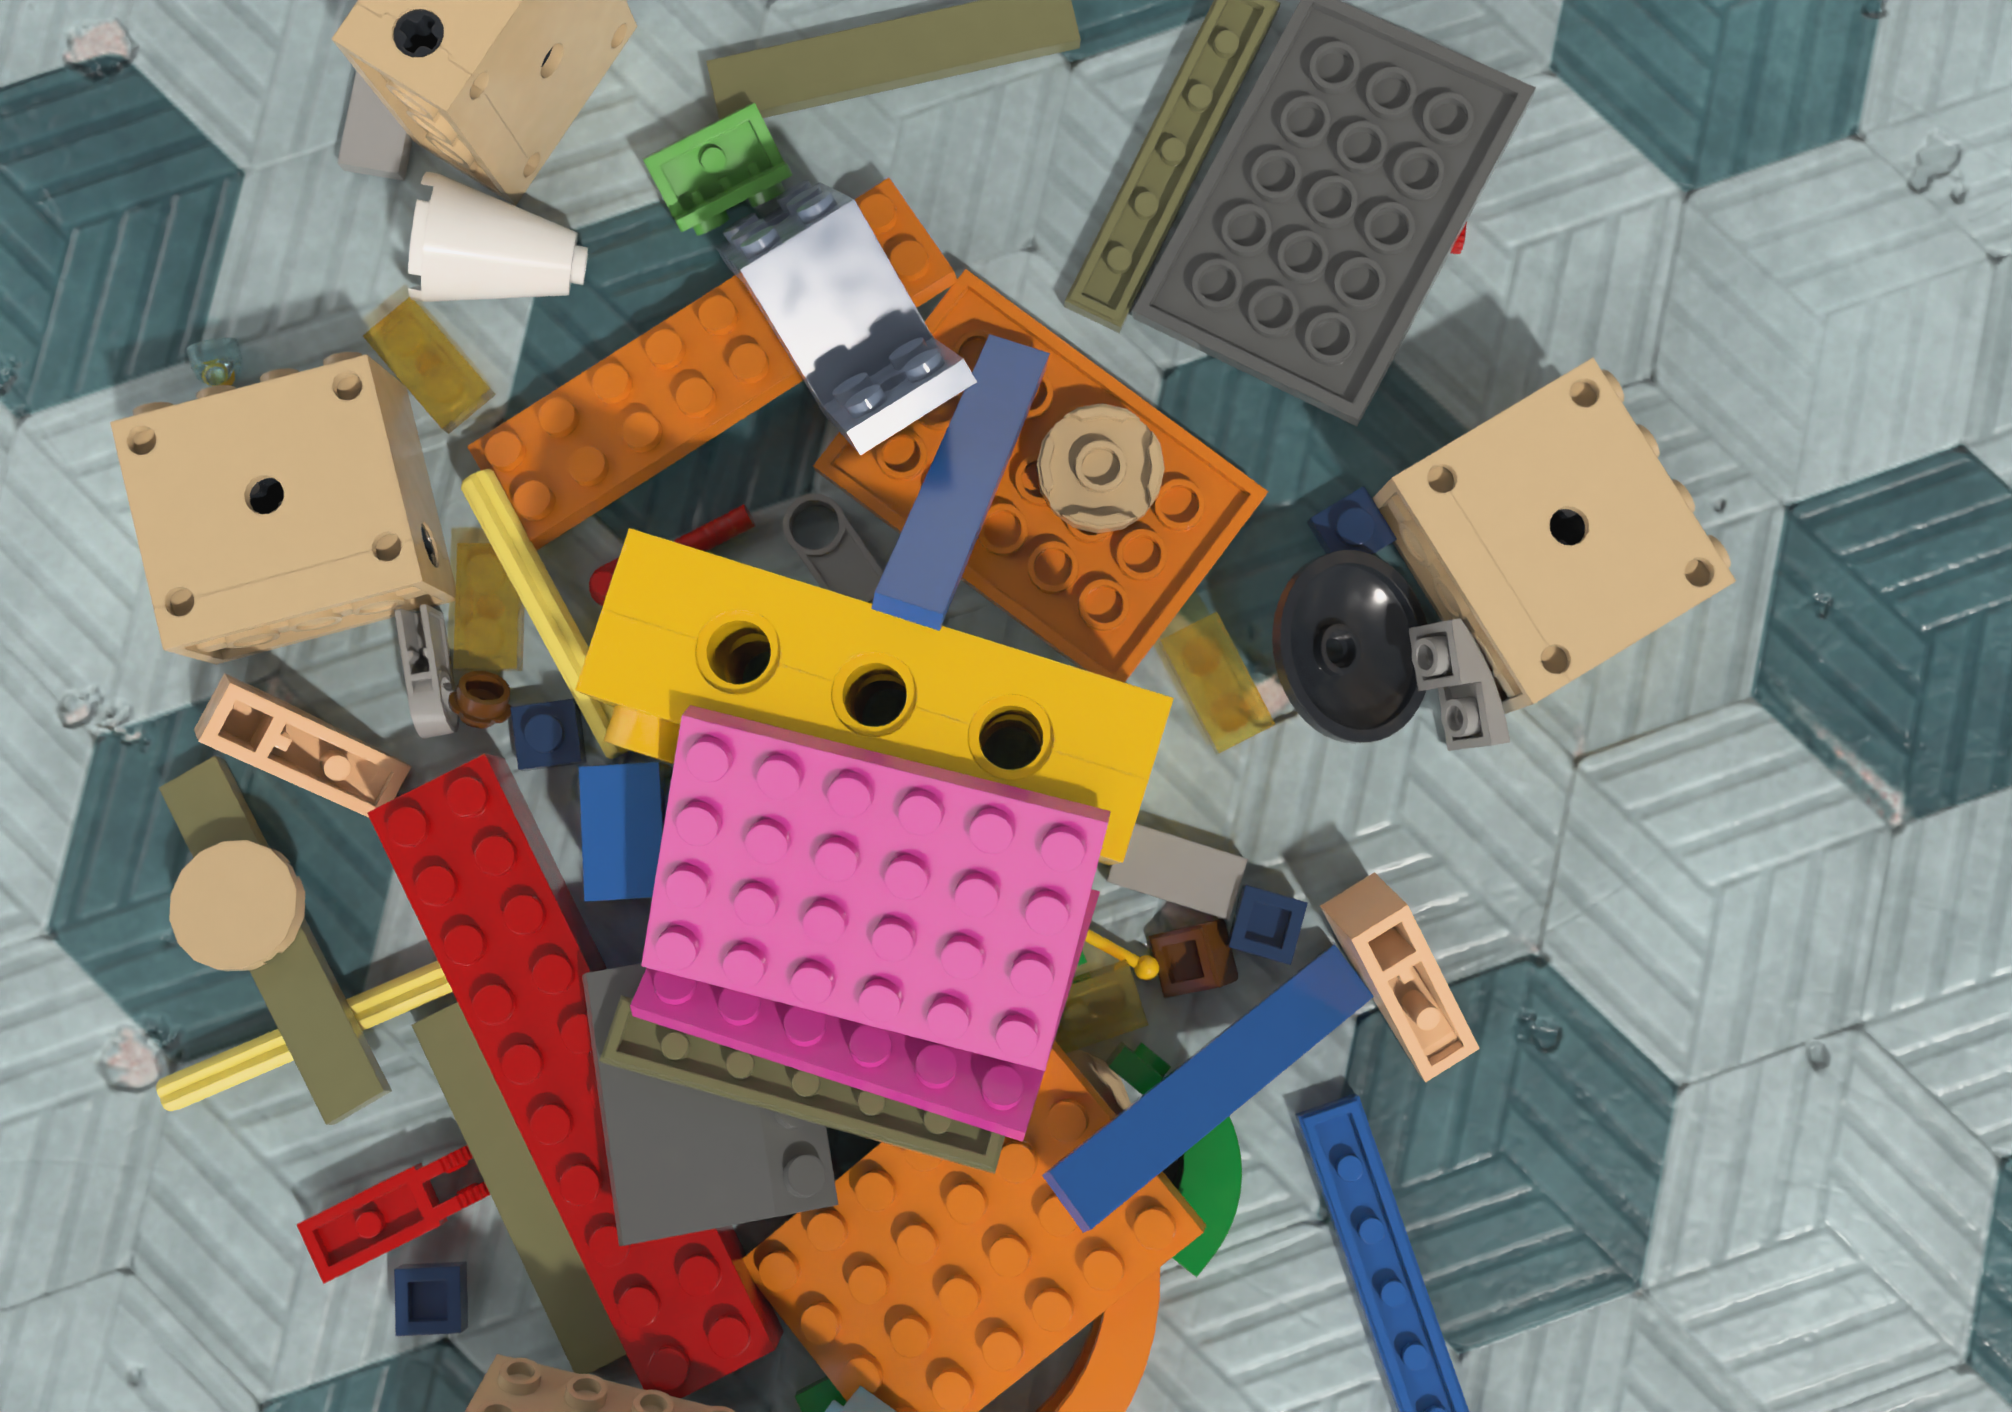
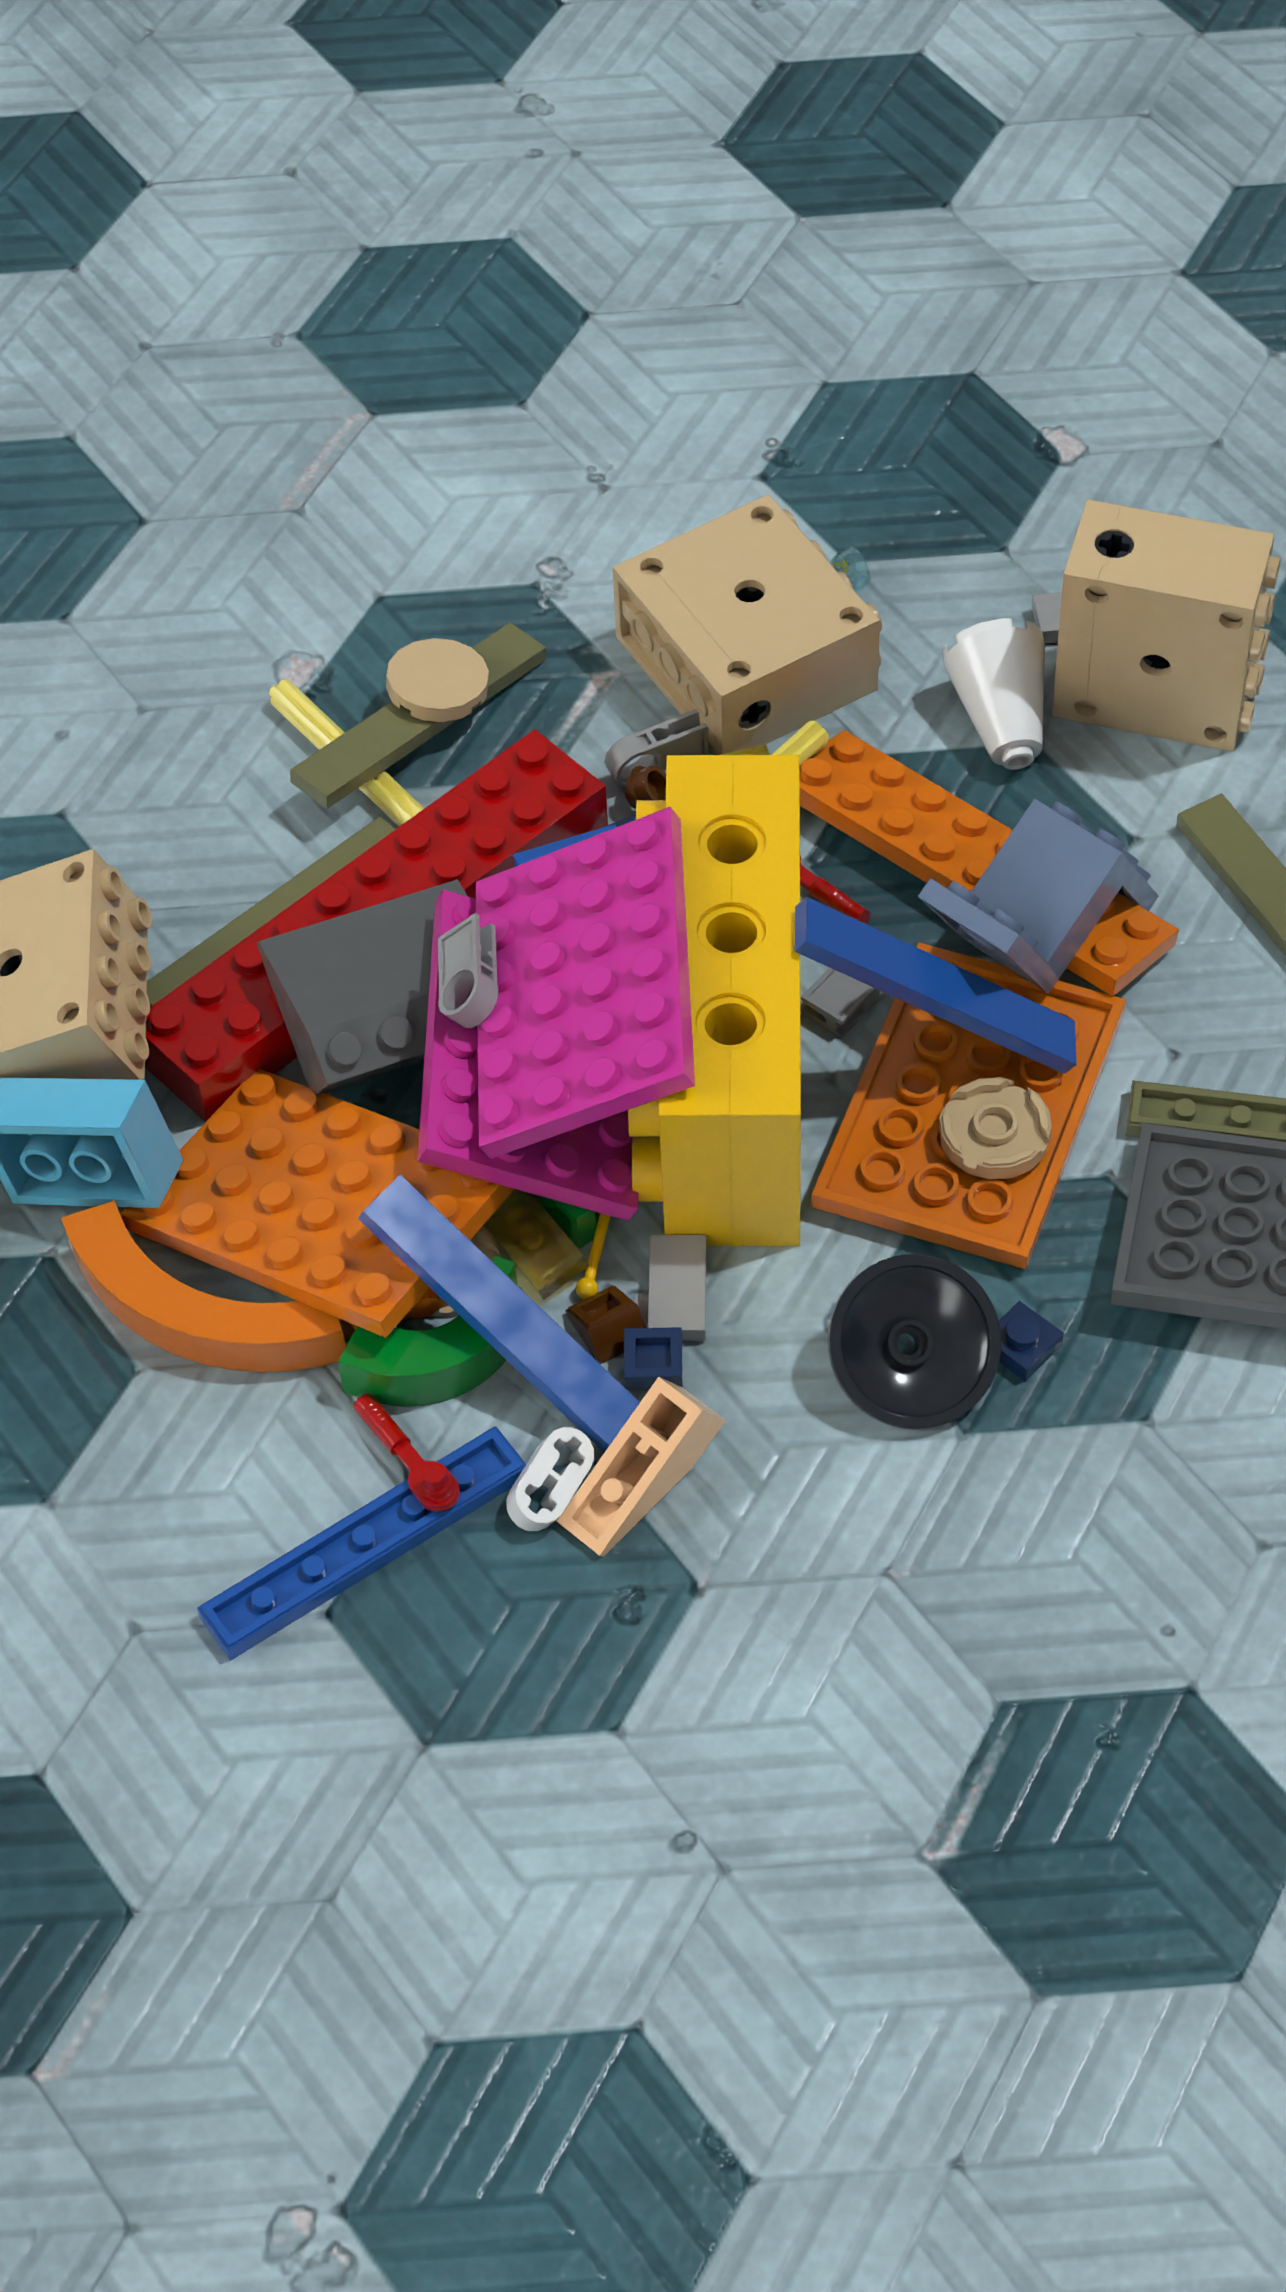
camera: 75 degrees right, 30 degrees down
light nougat slope [194,673,411,817] -> none
red hinge [296,1145,491,1284] -> none
clear yellow plate [363,297,496,434] -> none
dark blue plate [394,1261,468,1336] -> none
olive tile [599,995,1005,1174] -> none
bright green bracket [642,102,793,236] -> none
clear yellow plate [1159,611,1276,755] -> none
tan gear [1372,358,1736,714] -> none
light grey slope [1408,618,1510,751] -> none
none -> red piece [353,1393,460,1512]
none -> light grey piece [438,913,499,1028]
none -> white beam [506,1427,594,1531]

